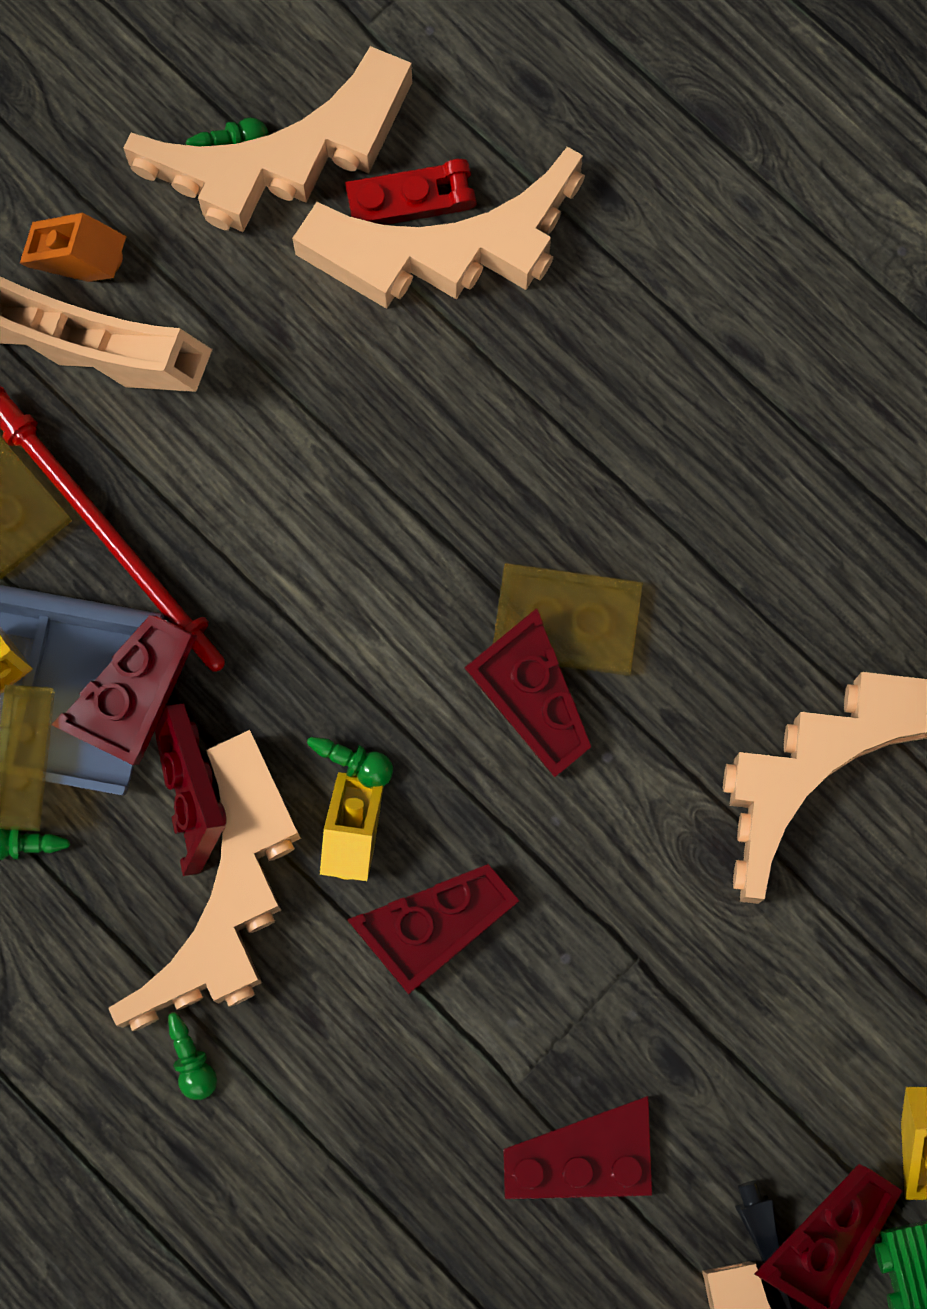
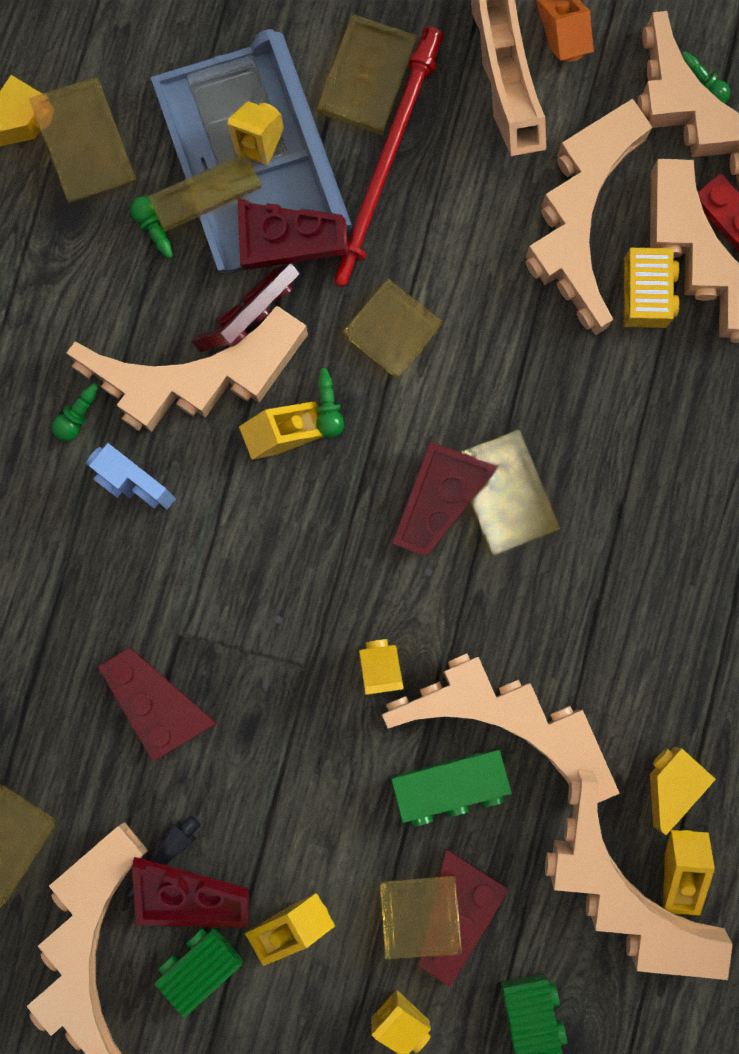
camera: 60 degrees right, 5 degrees up
dark red wing [347,864,519,995] -> none
none -> light blue plate [86,443,176,509]
none -> clear yellow tile [343,278,443,379]
none -> yellow slope [359,639,403,695]
none -> green brick [391,748,512,827]
none -> light nougat arch [526,99,652,335]
none -> yellow brick [624,248,679,328]

